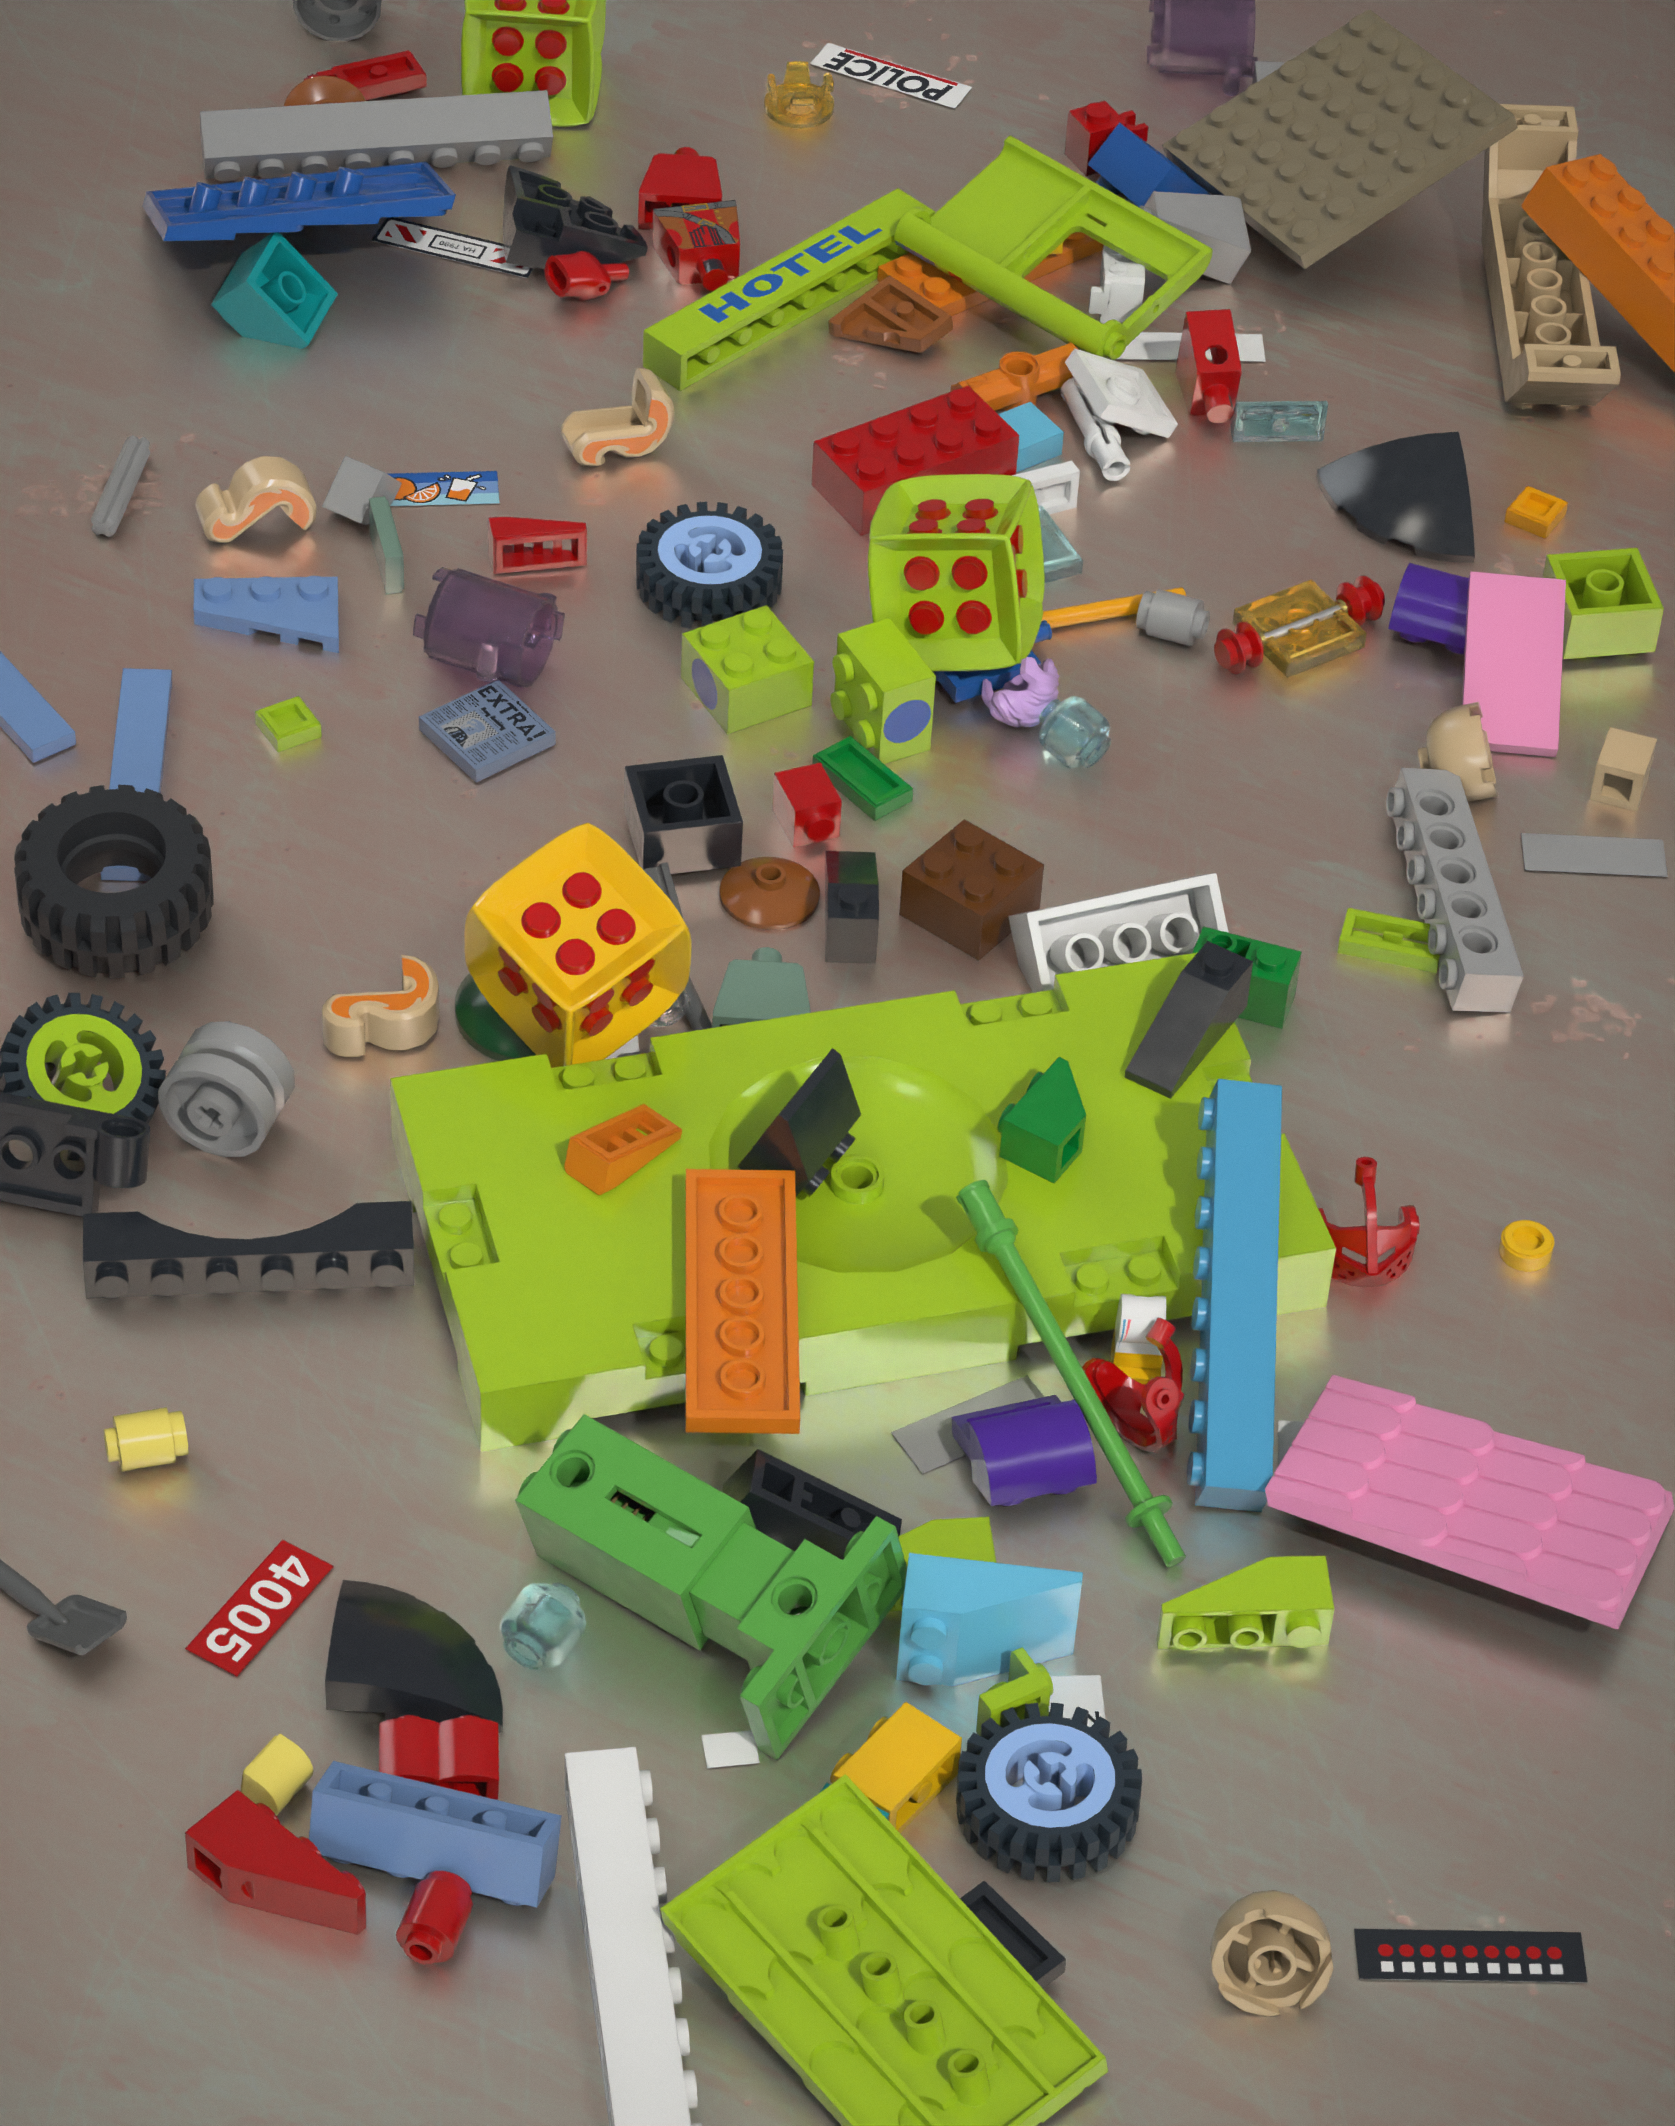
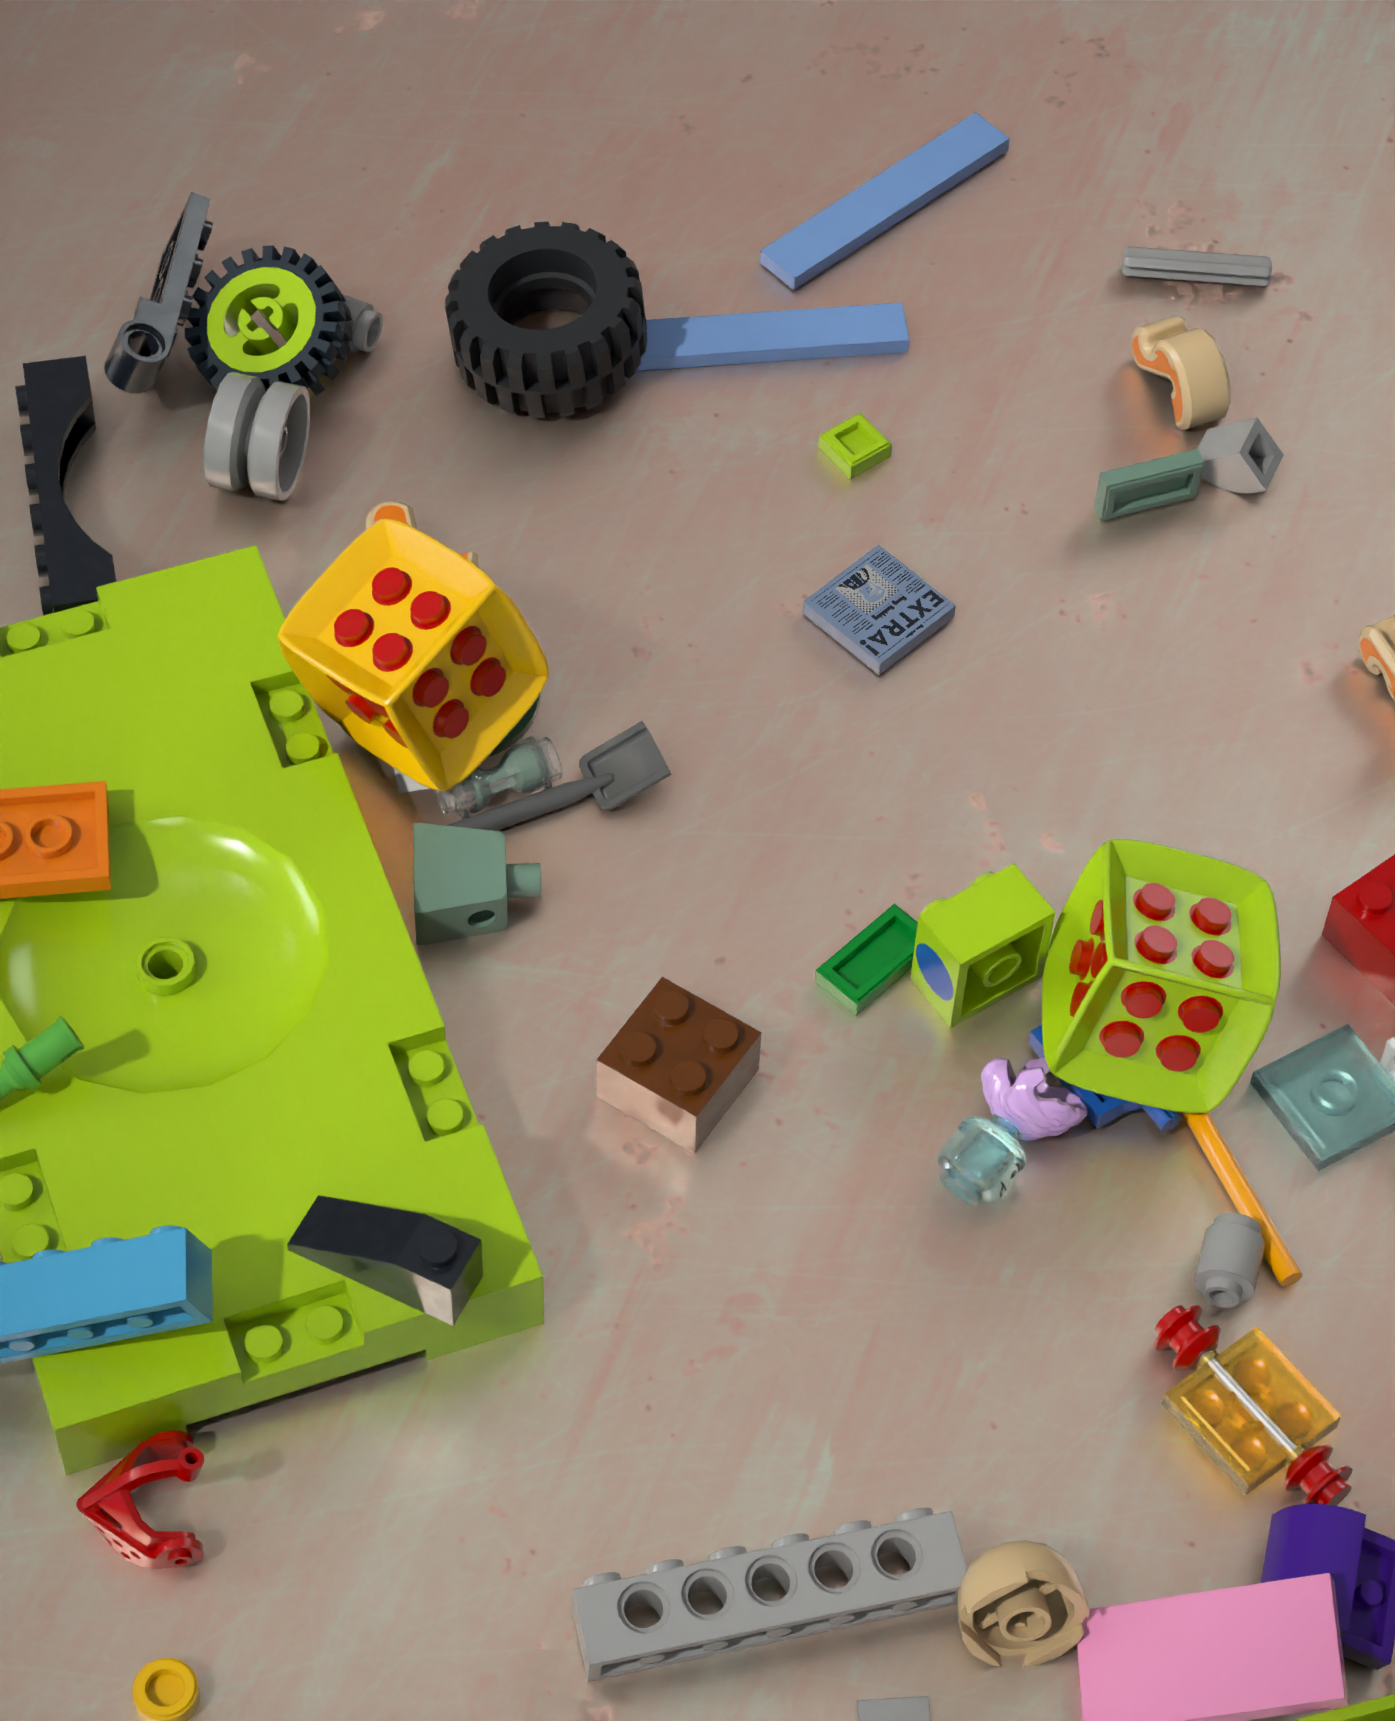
camera: 85 degrees right, 10 degrees up
medium blue wing [193,576,339,653] -> none
sticker [387,471,500,506] -> none
clear purple container [413,567,565,689] -> none
red slope [488,517,587,574] -> none
orange slope [564,1104,682,1195] -> none
black brick [624,755,743,874] -> none
black wheel [636,502,783,629] -> none
lime brick [681,605,814,735] -> none
dark orange dish [720,857,820,930] -> none
black slope [737,1048,861,1197] -> none
red brick [772,762,842,848] -> none
black slope [825,851,879,964] -> none
green slope [997,1057,1086,1184] -> none
white slope [1008,873,1228,993] -> none
green slope [1192,926,1302,1029] -> none
lime tile [1337,908,1440,973] -> none

